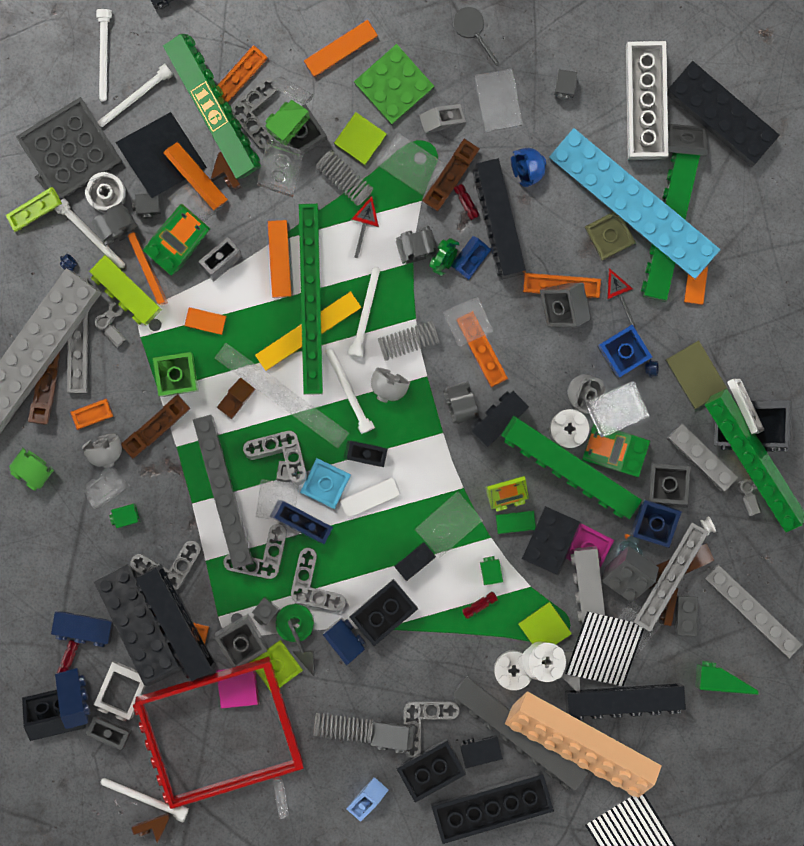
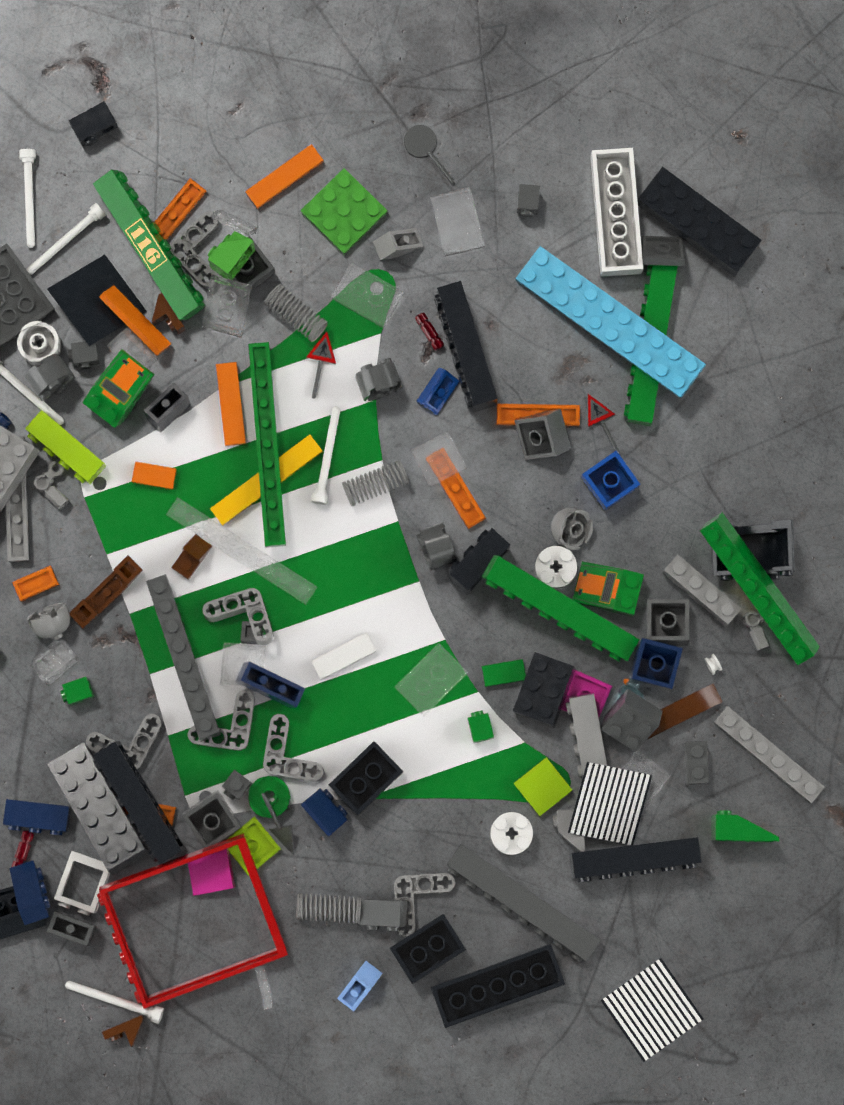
camera: 10 degrees left, 5 degrees down
orange tile [128,232,168,306] -> none
bright green slope [153,352,199,397] -> none
medium azure tile [300,458,351,509] -> none
white piece [326,348,375,434] -> none
lime tile [334,112,387,165] -> none
black brick [343,440,388,467] -> none
light grey cylinder [371,367,410,403] -> none
black brick [394,542,436,582] -> none
reddish brown slope [422,138,480,212] -> none
green plate [429,238,459,276] -> none
black brick [460,735,503,769] -> none
dark red axle [462,592,498,619] -> none
lime slope [485,476,529,512] -> none
light nougat brick [505,691,662,798] -> none
blue cylinder [511,147,546,187] -> none
white brick [522,642,566,682] -> none
olive tile [584,212,636,261] -> none
clear tile [586,381,650,438] -> none
light grey plate [634,523,709,633] -> none
dark blue plate [645,359,659,378] -> none
reddish brown slope [660,588,678,626] -> none
olive tile [665,340,728,409] -> none
orange tile [684,266,708,305] -> none
white tile [727,379,764,434] -> none

